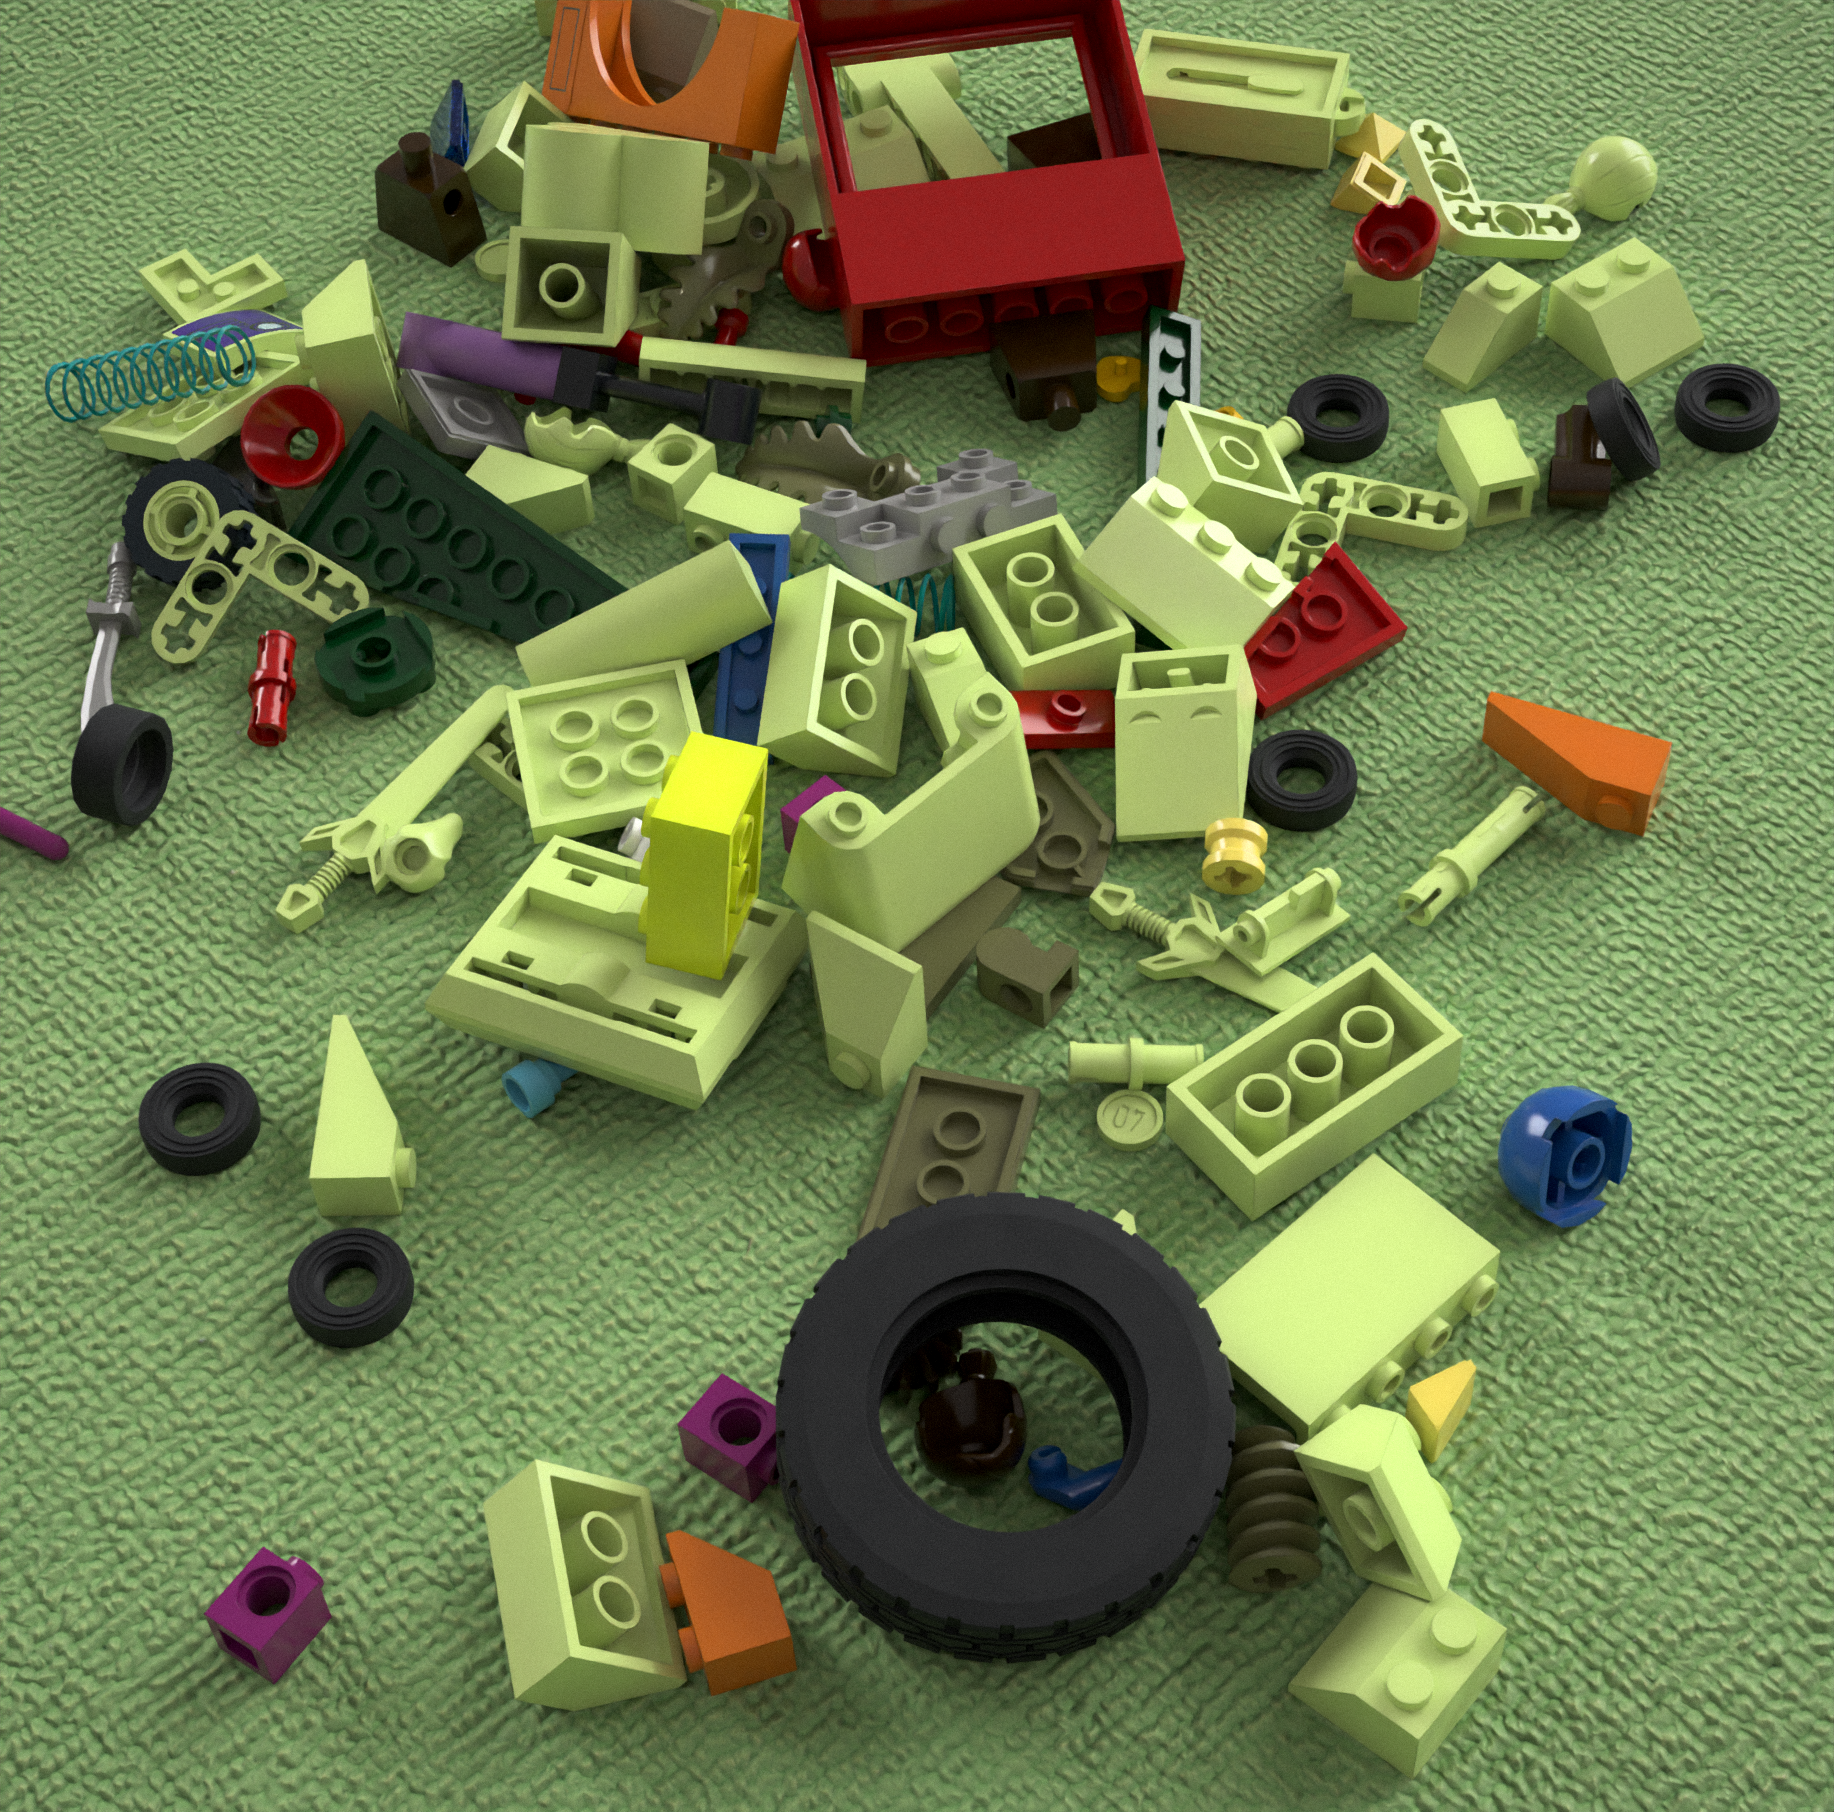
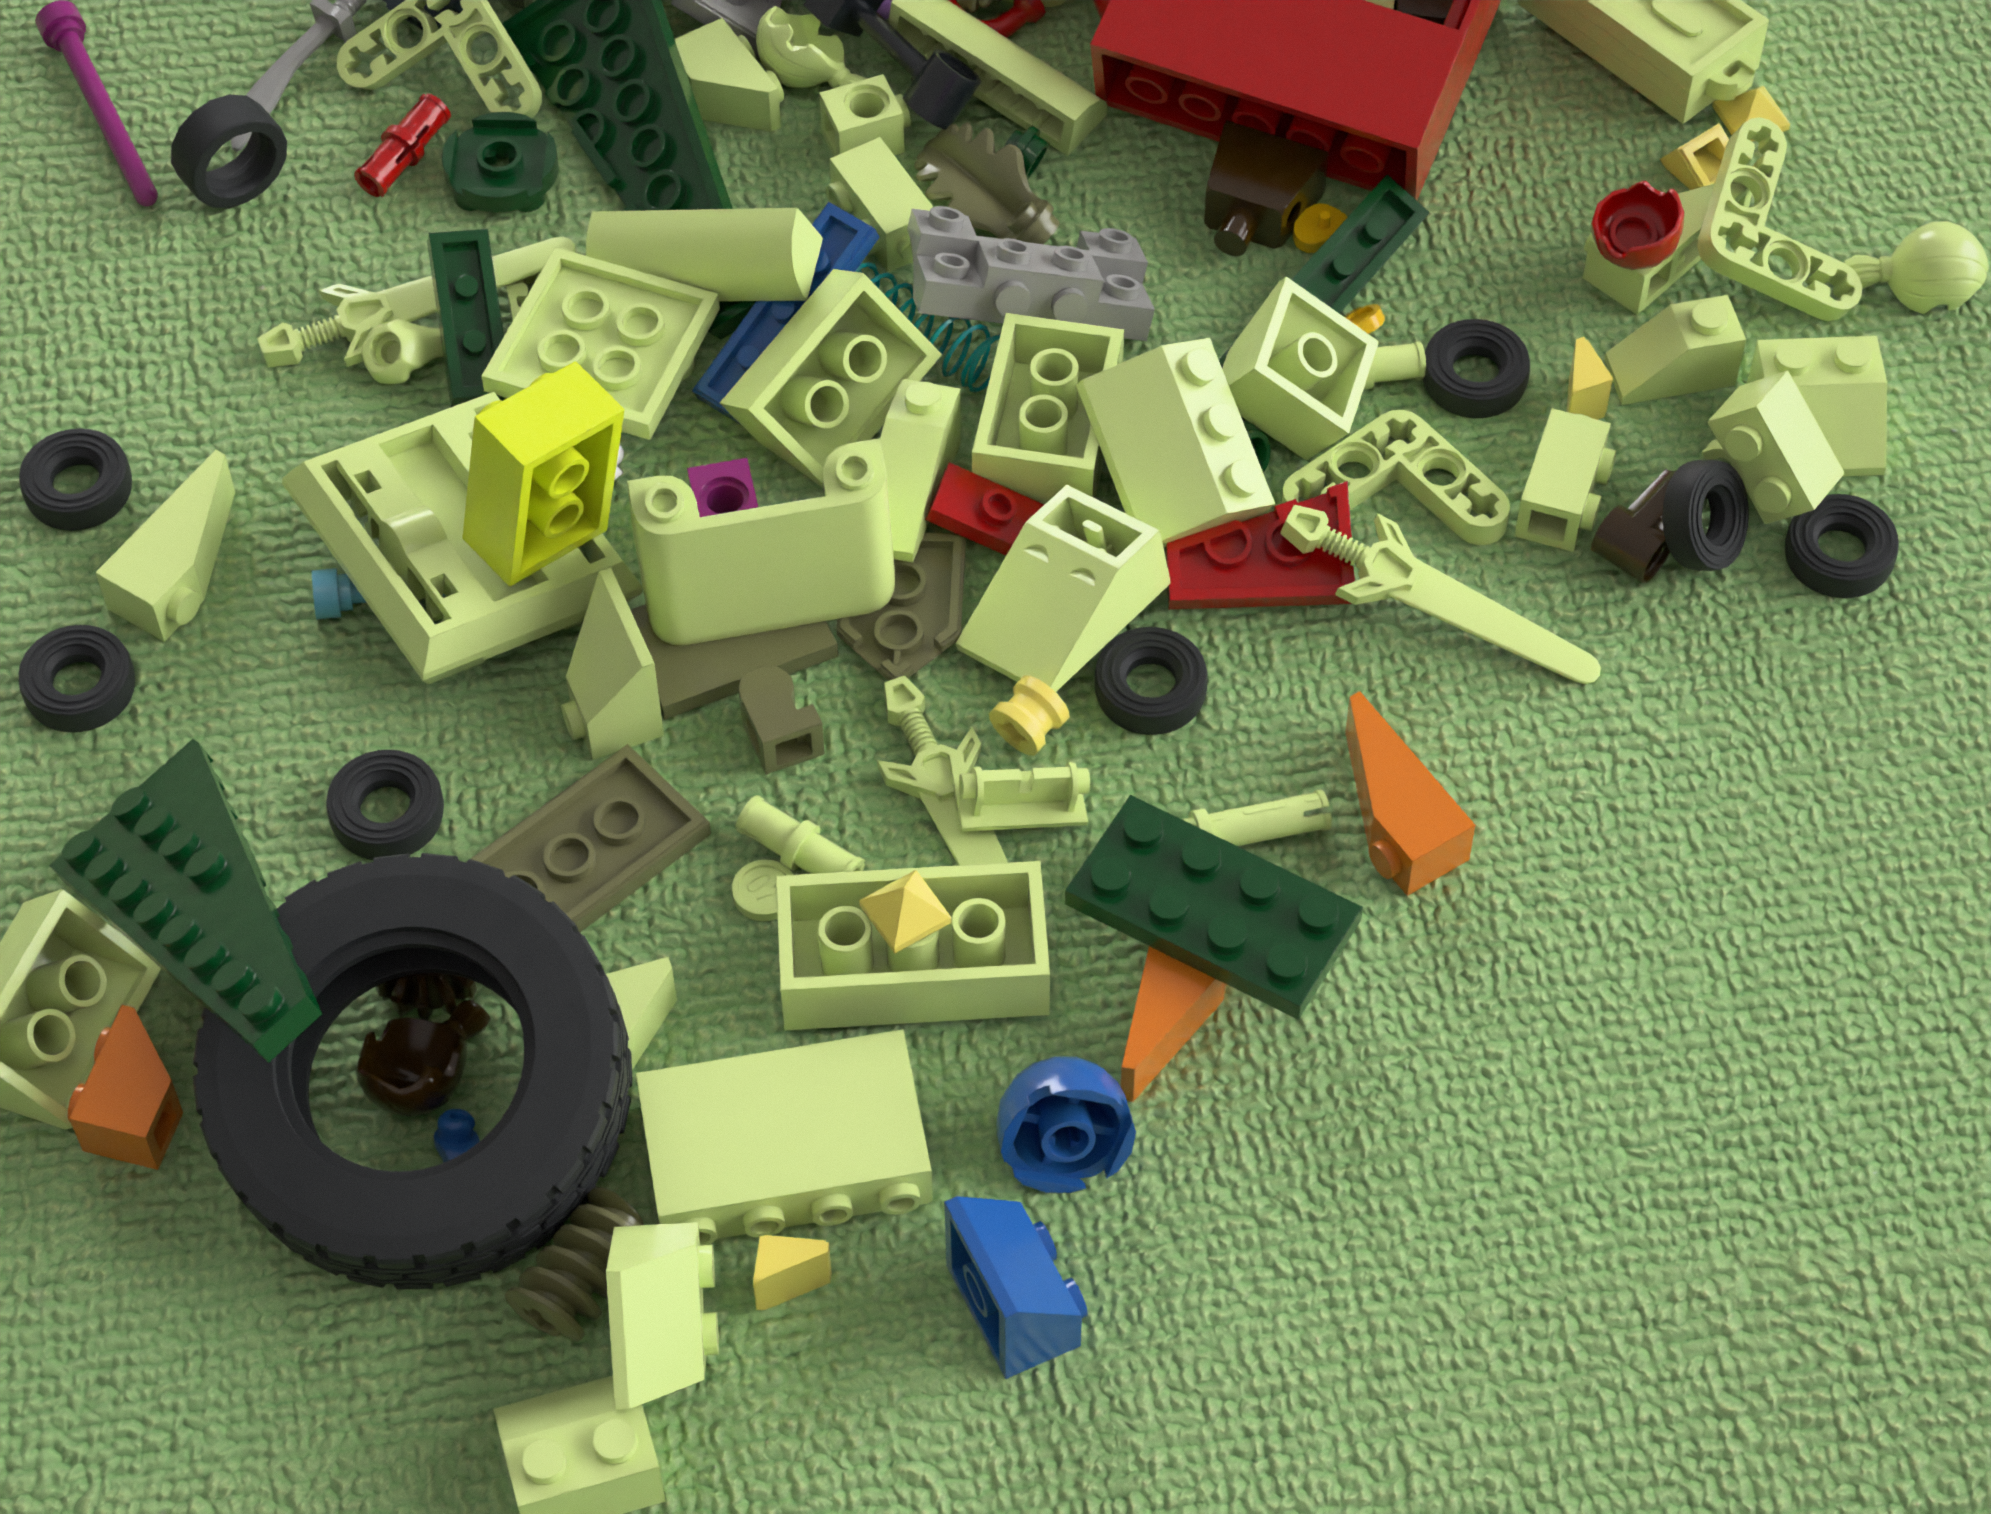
camera: 30 degrees right, 5 degrees up
none -> dark green wing [49,739,322,1063]
none -> black tyre [326,750,444,860]
none -> dark green plate [427,229,507,407]
none -> light yellow slope [859,870,952,954]
none -> blue slope [944,1196,1088,1379]
none -> dark green plate [1065,795,1363,1020]
none -> orange slope [1121,946,1227,1102]
none -> yellowish green sword [1280,505,1601,685]
none -> light yellow slope [1566,337,1613,420]
none -> yellowish green brick [1701,370,1844,524]

